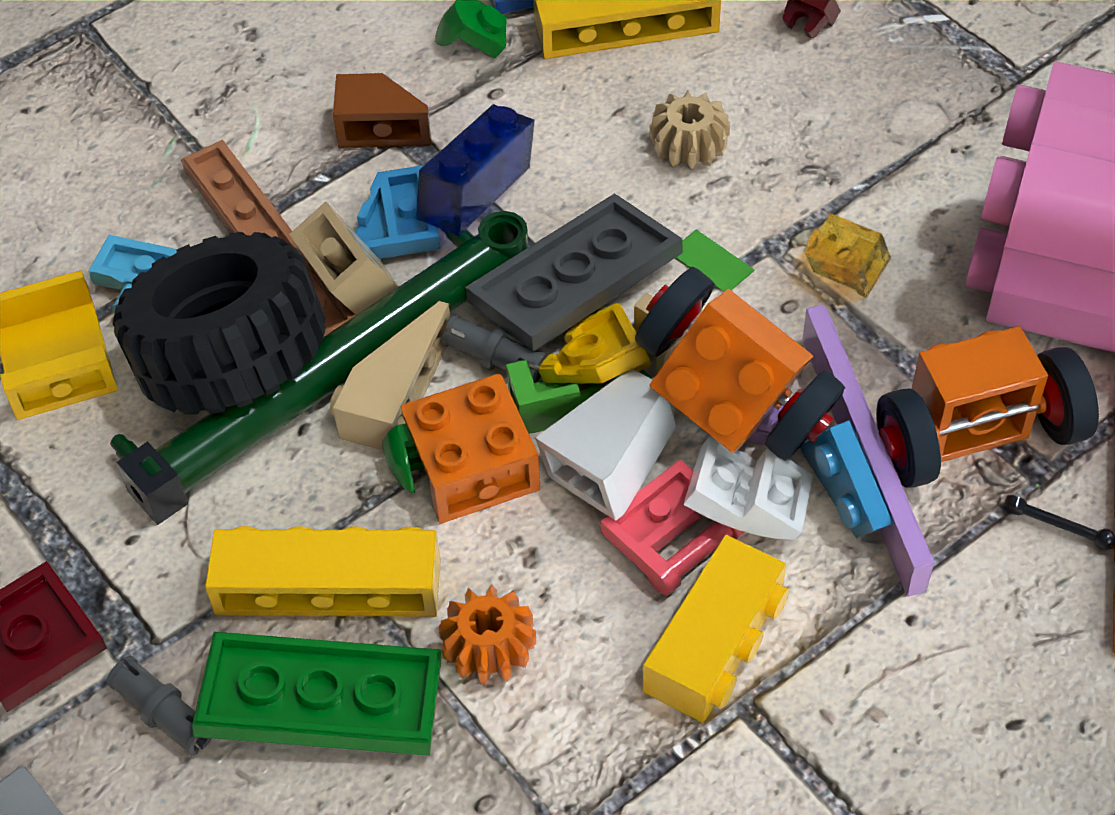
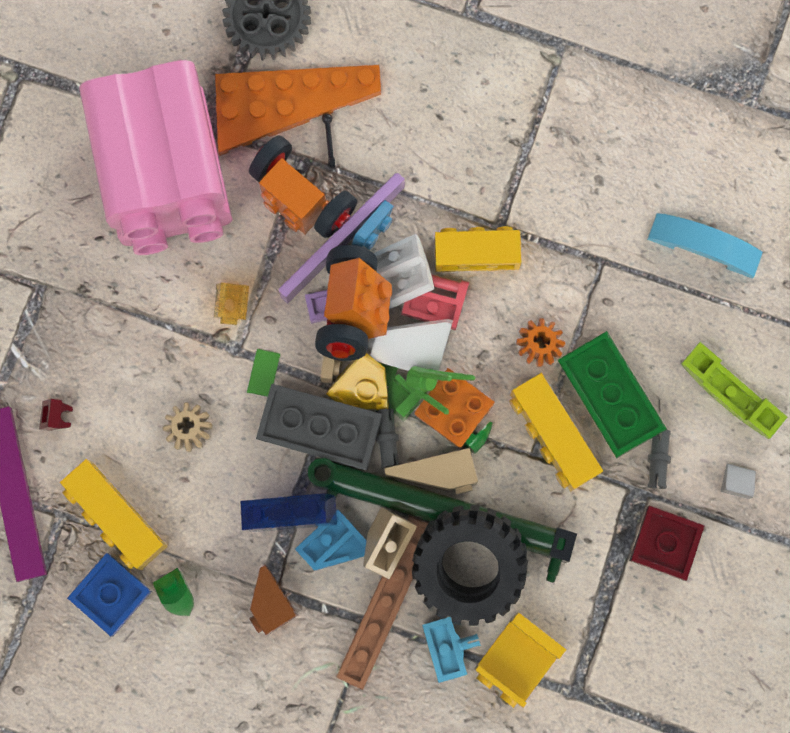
camera: 125 degrees left, 25 degrees up
none -> bright green plant [406,366,475,415]

